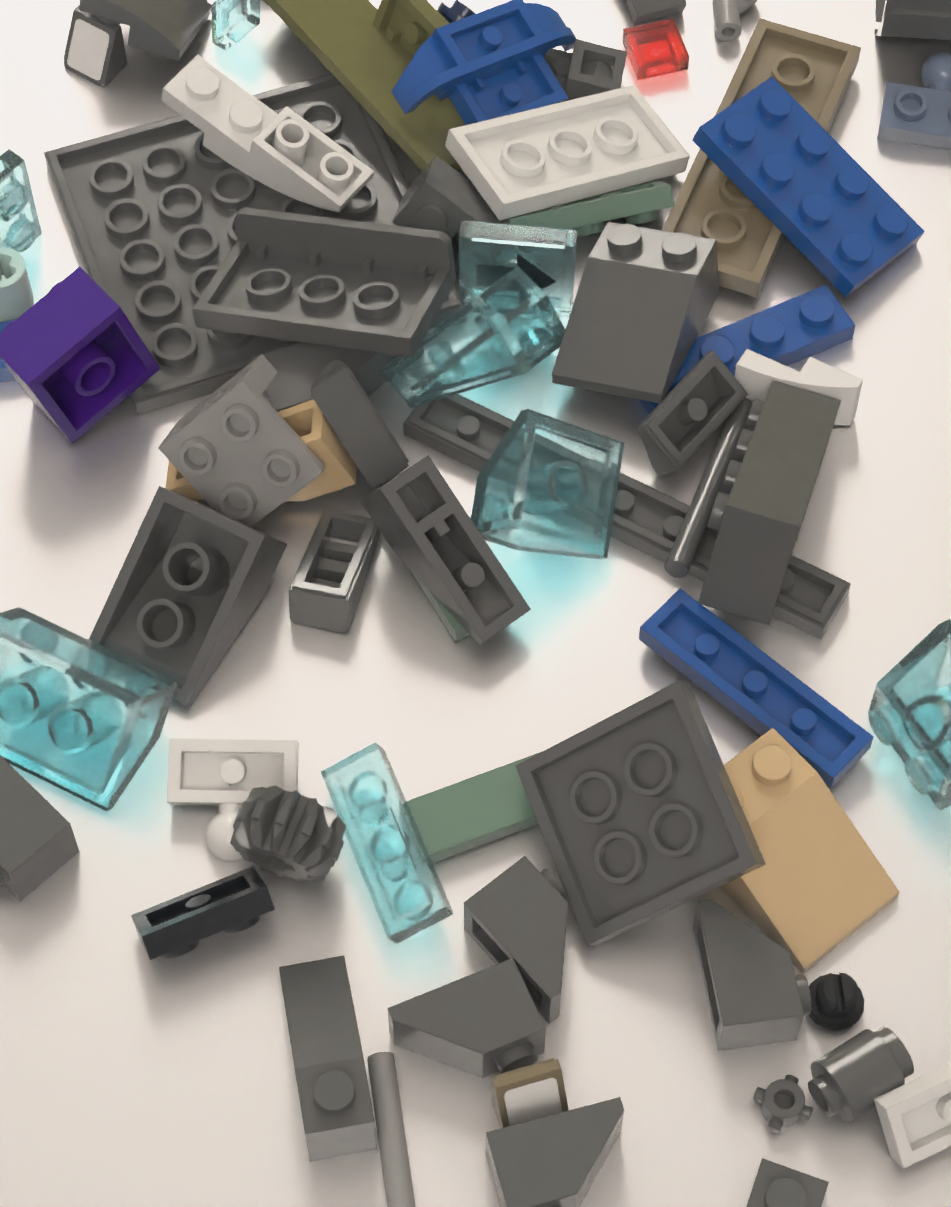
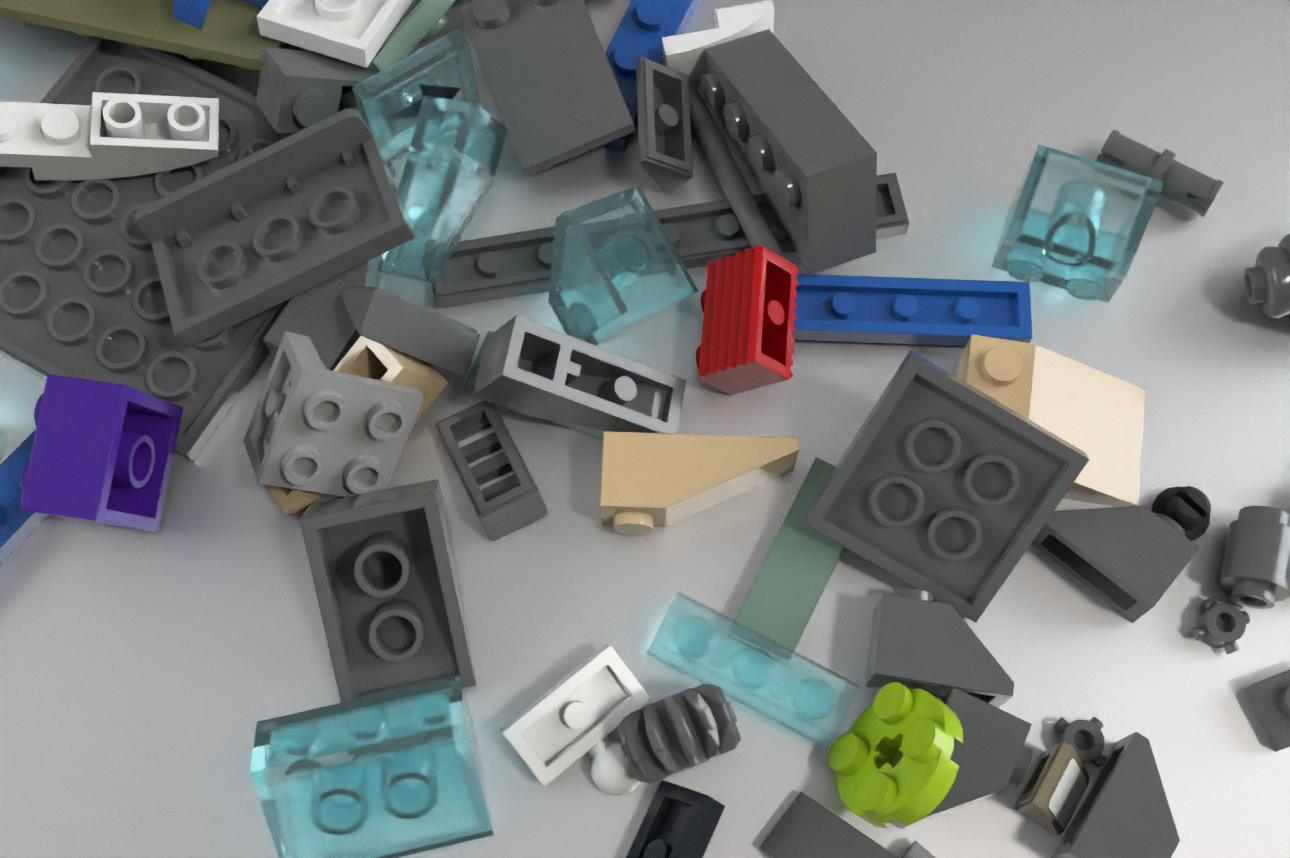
camera: 40 degrees left, 10 degrees up
none -> tan slope [600,431,799,535]
none -> red brick [696,245,799,395]
none -> lime plate [828,682,963,828]
none -> dark grey piece [1053,717,1107,768]

